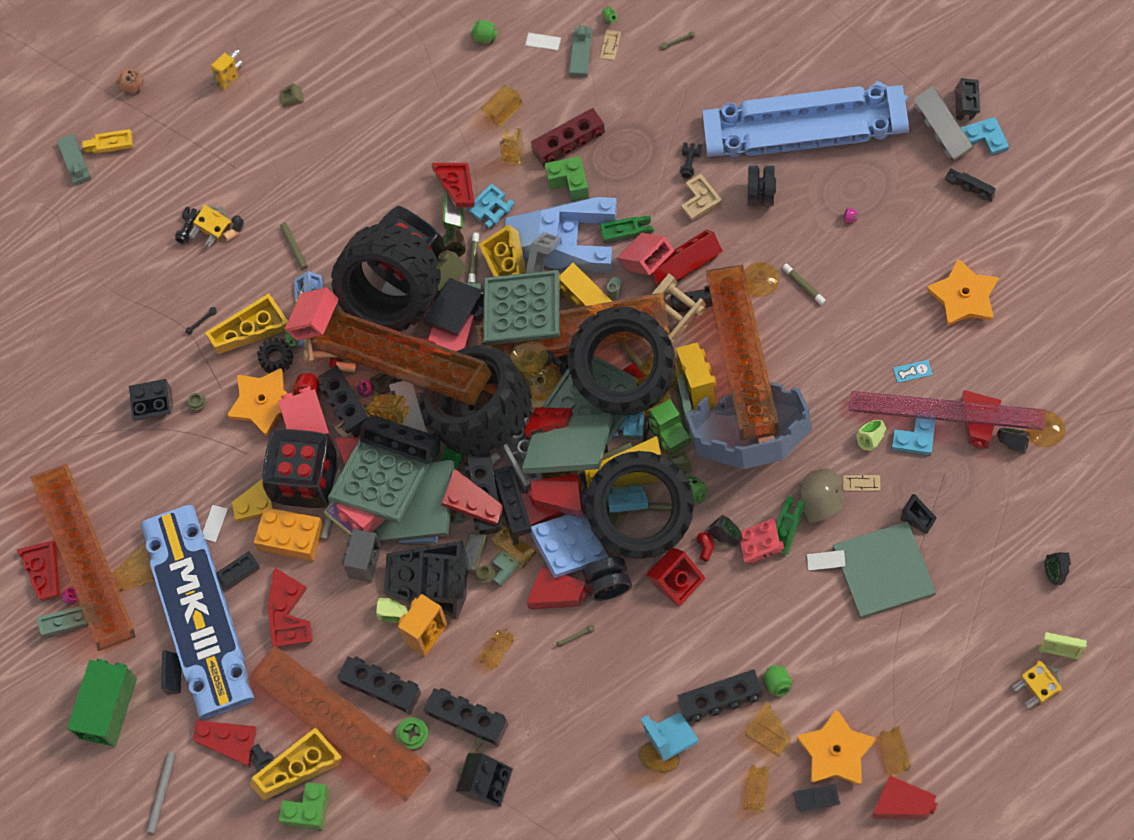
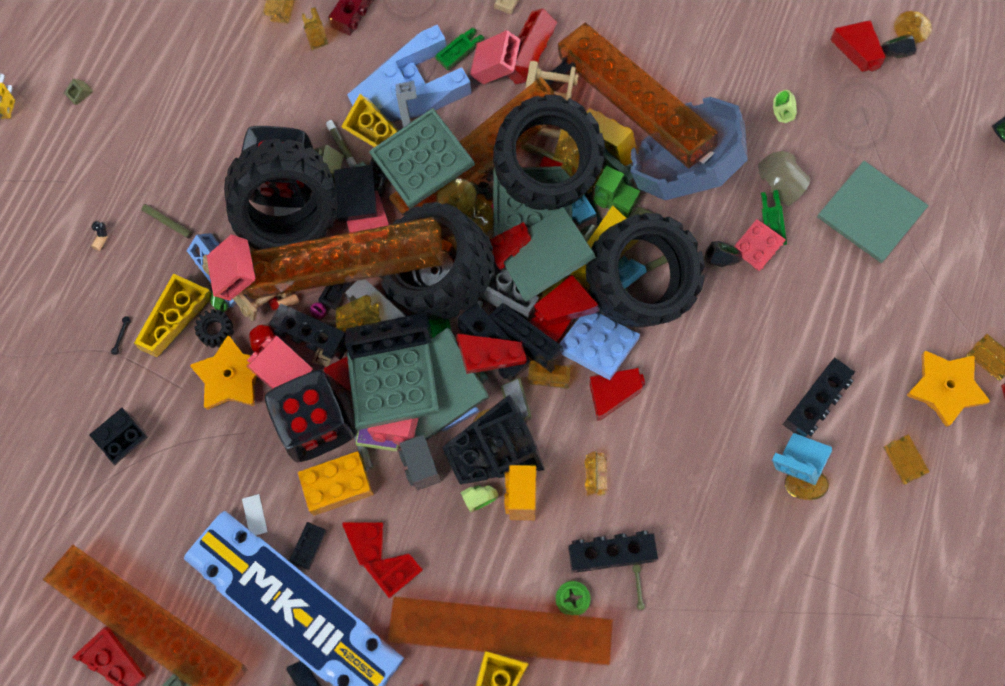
camera: 35 degrees left, 5 degrees up
dark pink hinge [62,587,79,605] -> none
clear yellow wing [113,543,155,592] -> none
black hinge [175,206,201,244] -> none
olive plate [187,393,206,411] -> none
yellow piece [189,205,231,248] -> none
yellow wing [232,479,273,522] -> none
black brick [337,656,422,715] -> none
red wing [432,163,475,208] -> none
flat silver slope [443,191,463,229] -> none
dark brown rock [443,227,466,257] -> none
black slope [455,753,513,807] -> none
medium azure plate [467,184,514,229] -> none
olive plate [476,565,495,584] -> none
sand green piece [491,550,520,587] -> none
bright green brick [545,156,589,202] -> none
olive hinge [556,625,595,647] -> none
yellow wedge [560,263,613,318] -> none
black wheel [583,557,632,601] -> none
sand green piece [607,277,621,304] -> none
red slope [646,547,706,607] -> none
red arm [697,532,715,562] -> none
clear yellow dish [742,262,779,297] -> none
clear yellow wing [745,701,791,757] -> none
bright green head [763,665,793,697] -> none
olive bar [782,263,826,306] -> none
black hinge [793,784,840,812] -> none
white sticker [807,550,845,571] -> none
tan sticker [843,475,881,491] -> none
clear pink plate [848,391,1047,431] -> none
medium azure plate [892,415,936,456] -> none
medium azure sticker [893,360,933,383] -> none
black slope [900,494,937,534] -> none

